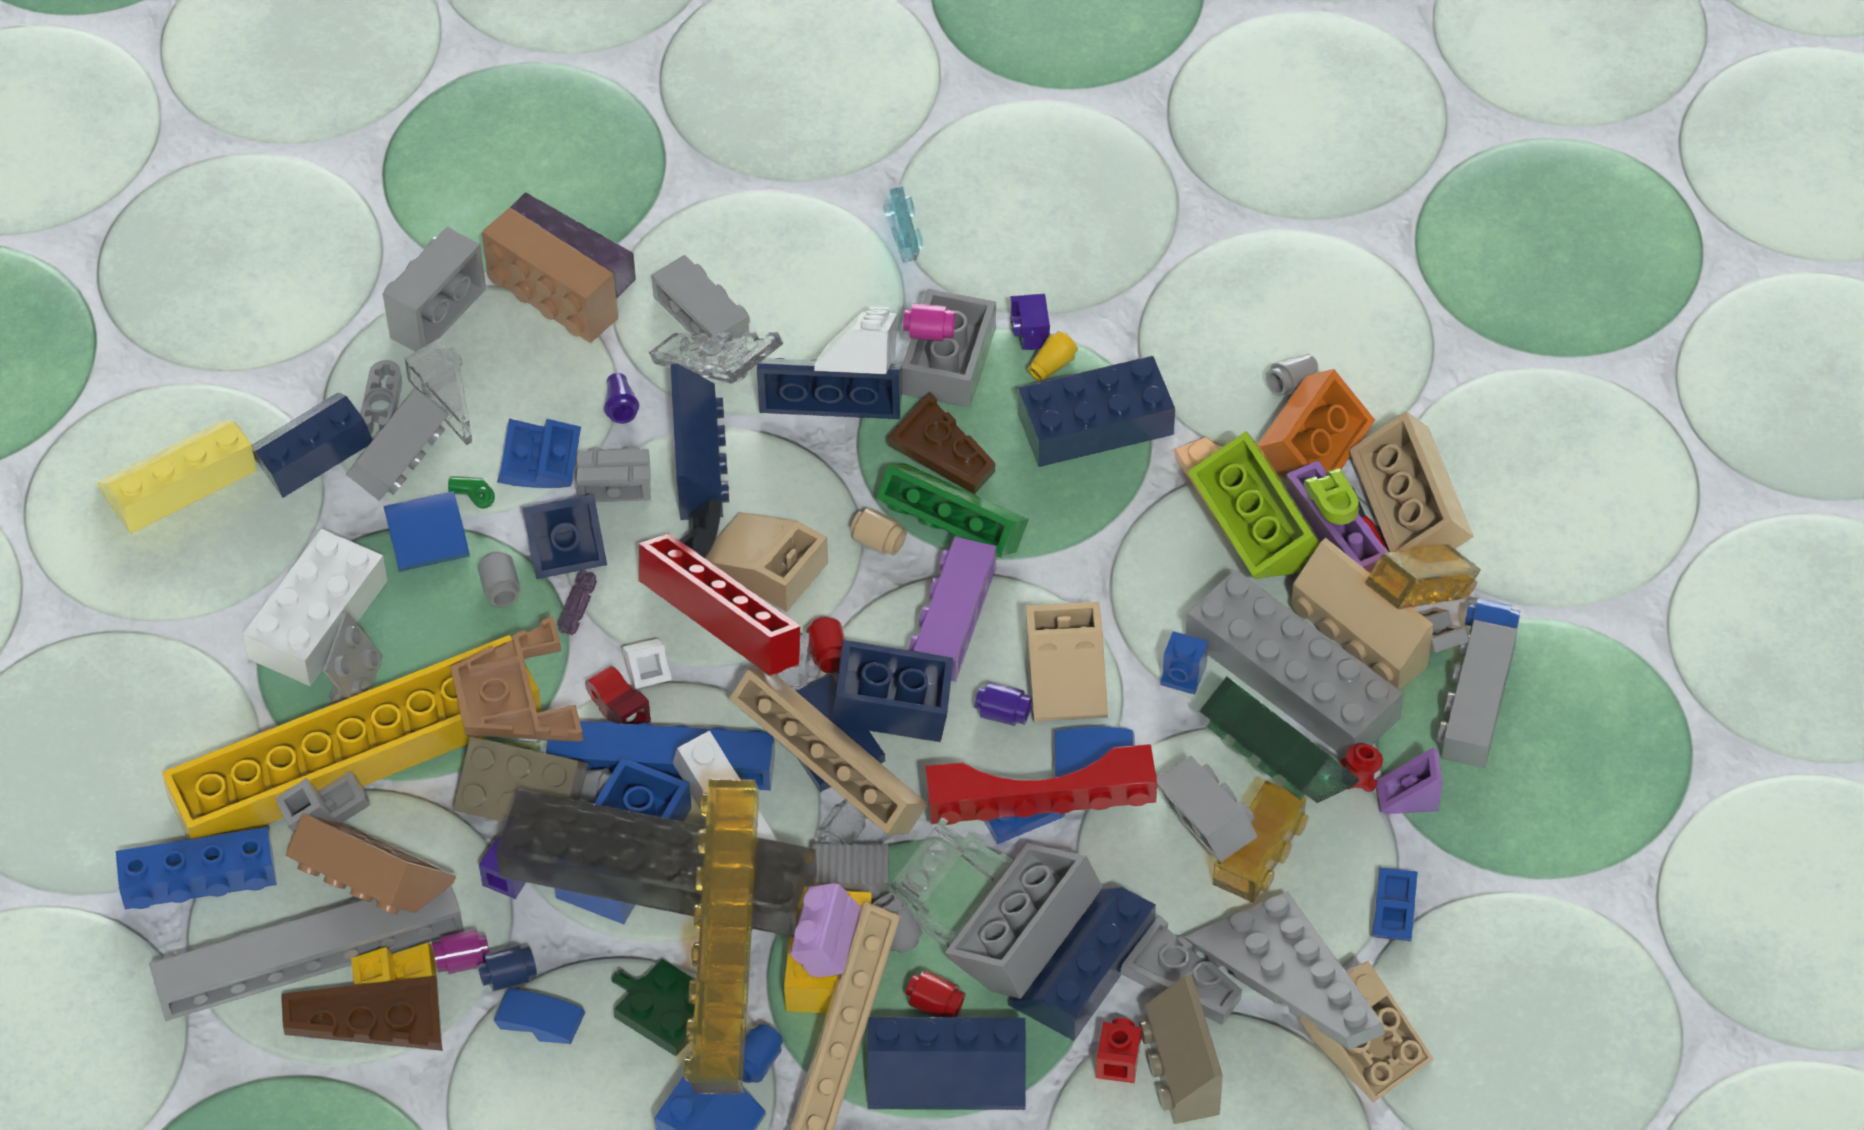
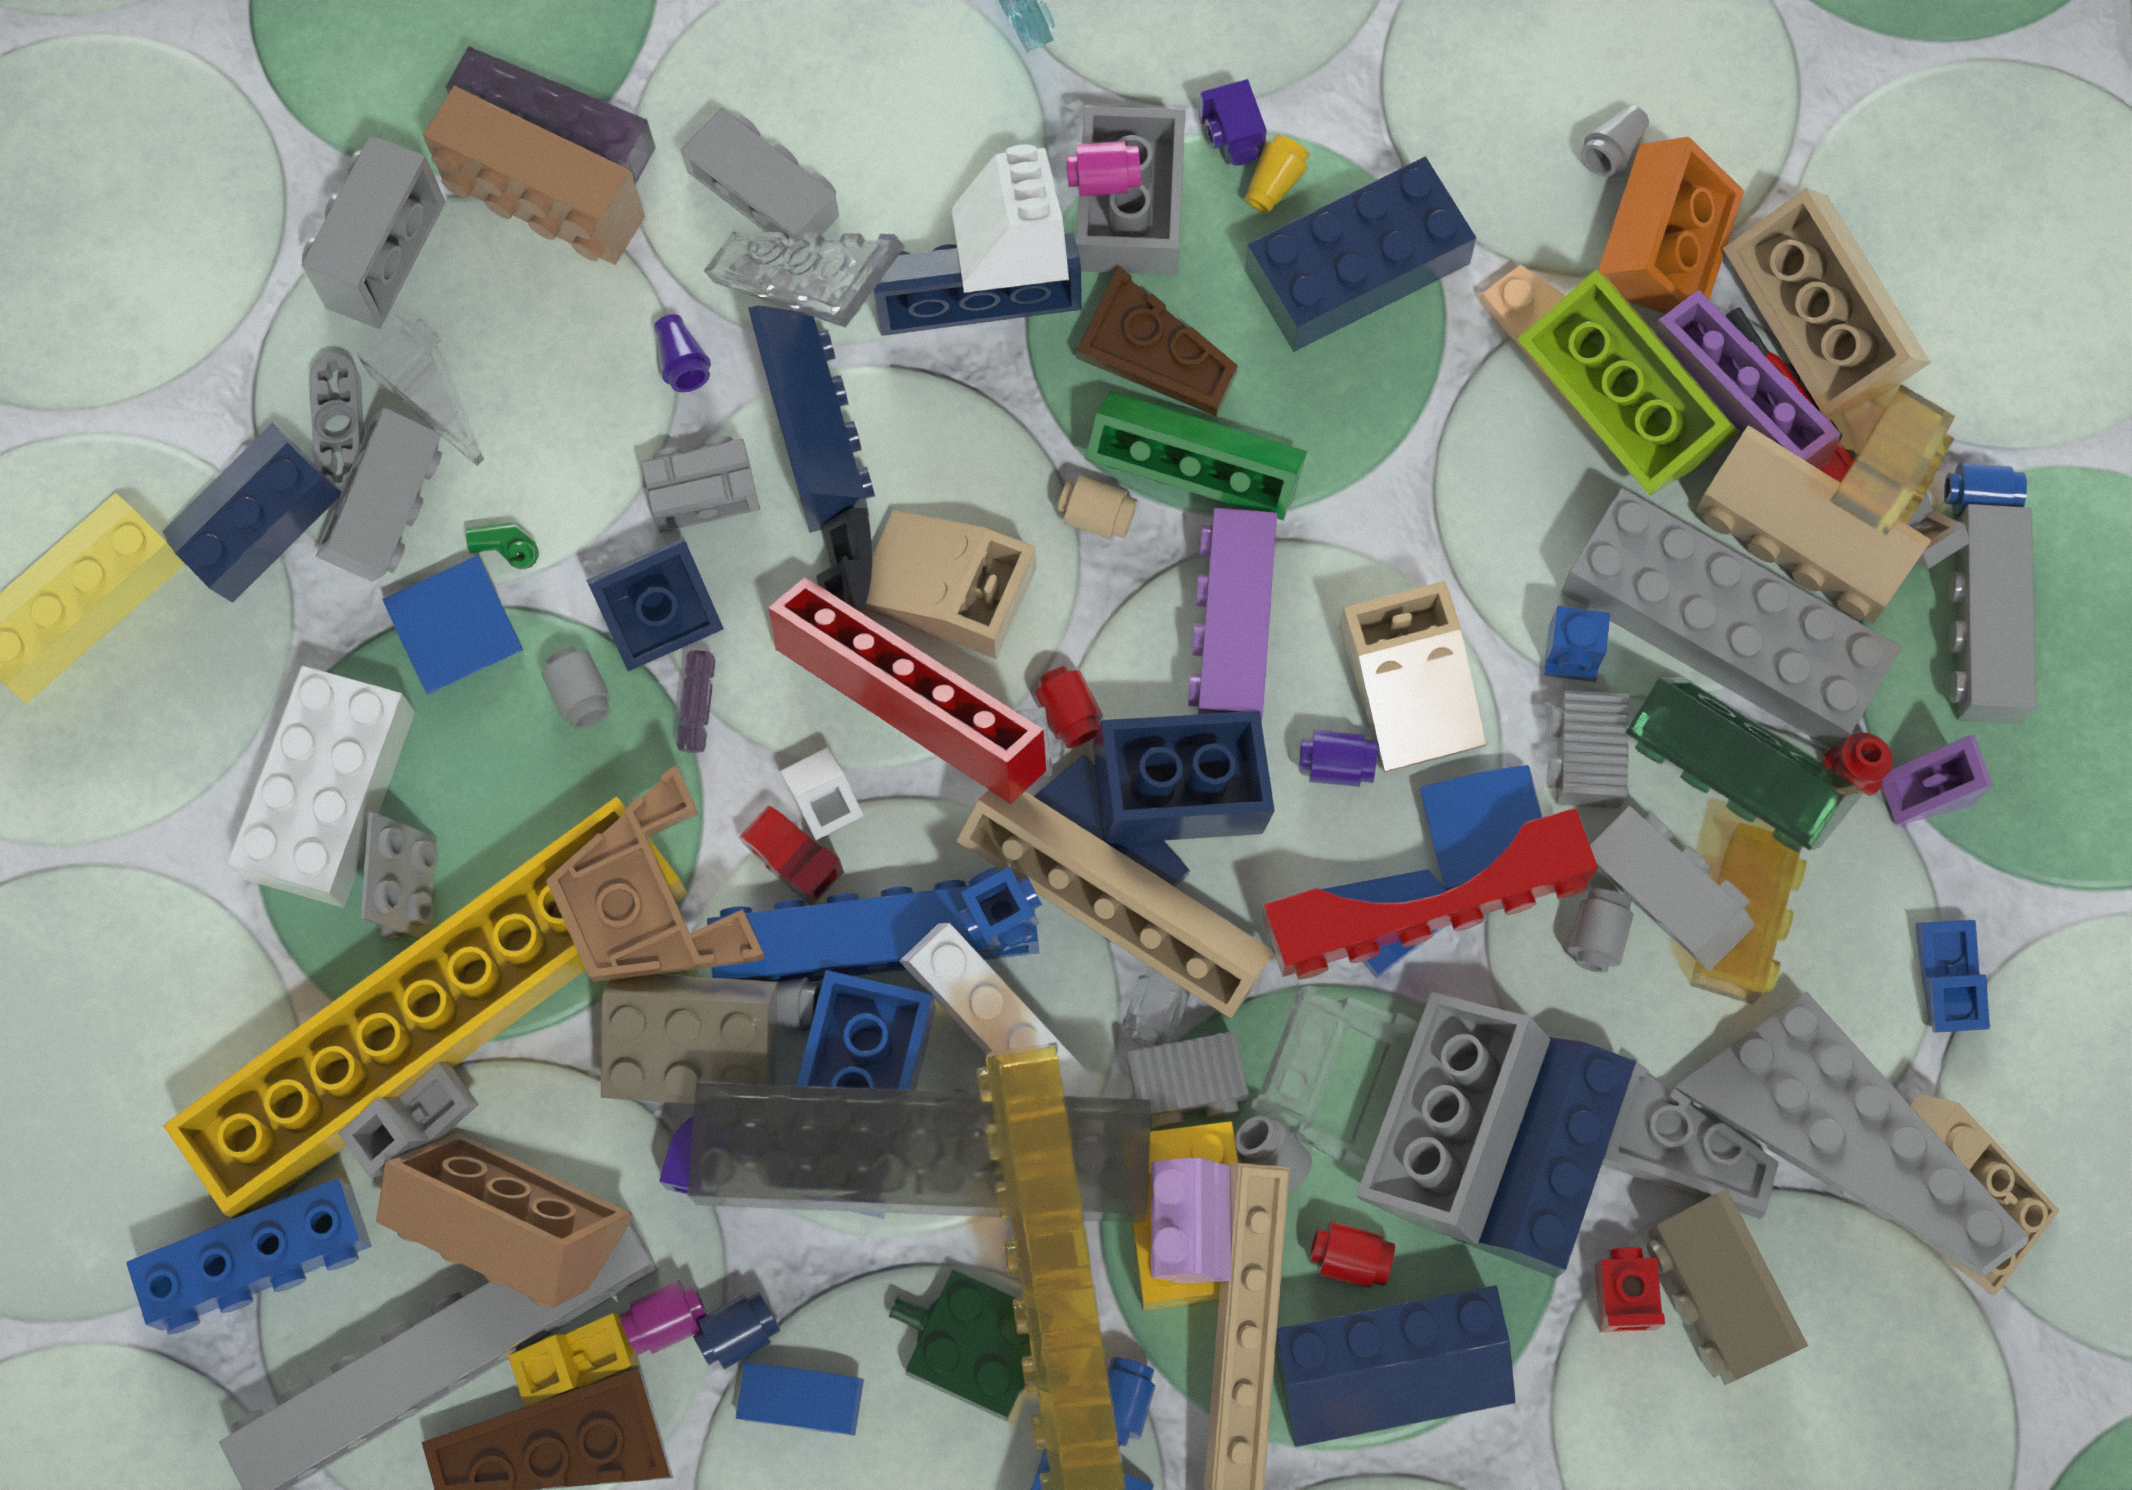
camera: 10 degrees left, 20 degrees up
blue slope [497,418,581,488] -> none
lime plate [1304,468,1359,525] -> none
none -> blue brick [959,866,1042,951]
none -> light grey brick [1547,690,1629,809]
none -> light grey brick [1568,888,1634,973]

